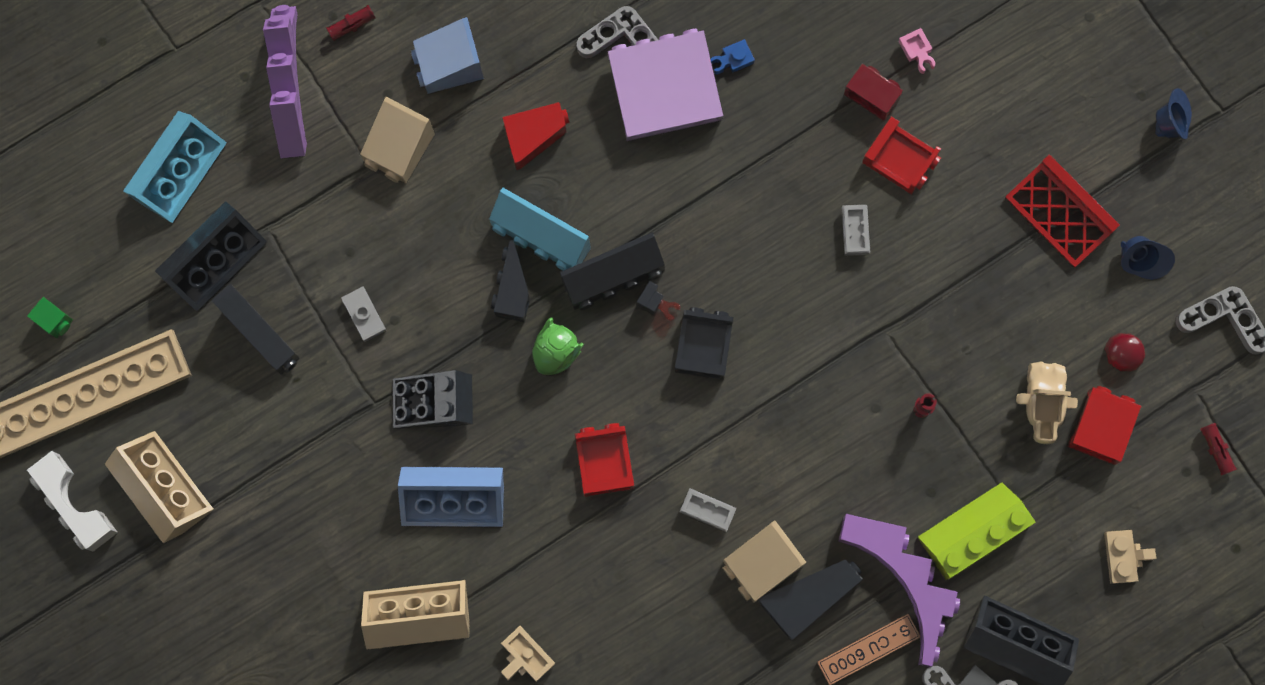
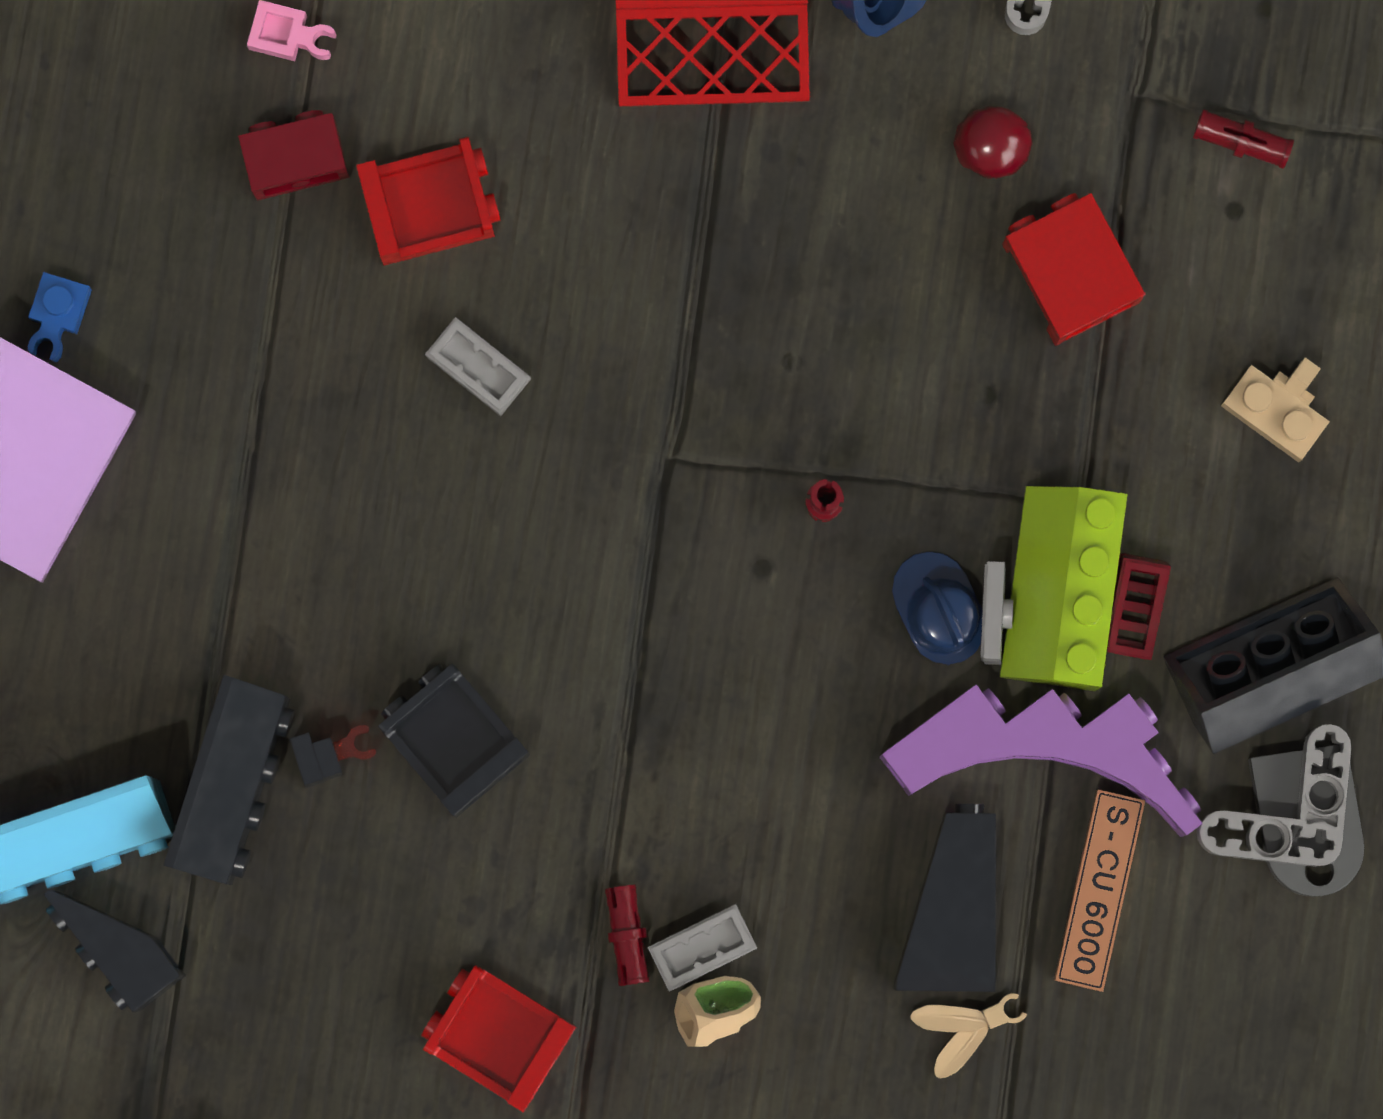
camera: 55 degrees left, 5 degrees up
bright green helmet [532,317,584,375] -> none
tan slope [723,521,806,603] -> none
tan piece [1016,362,1078,444] -> none
none -> dark red pin [605,884,650,986]
none -> tan rock [674,976,761,1047]
none -> dark blue piece [892,552,983,665]
none -> tan piece [911,993,1027,1078]
none -> light grey plate [981,561,1013,665]
none -> dark red slope [1107,553,1171,660]

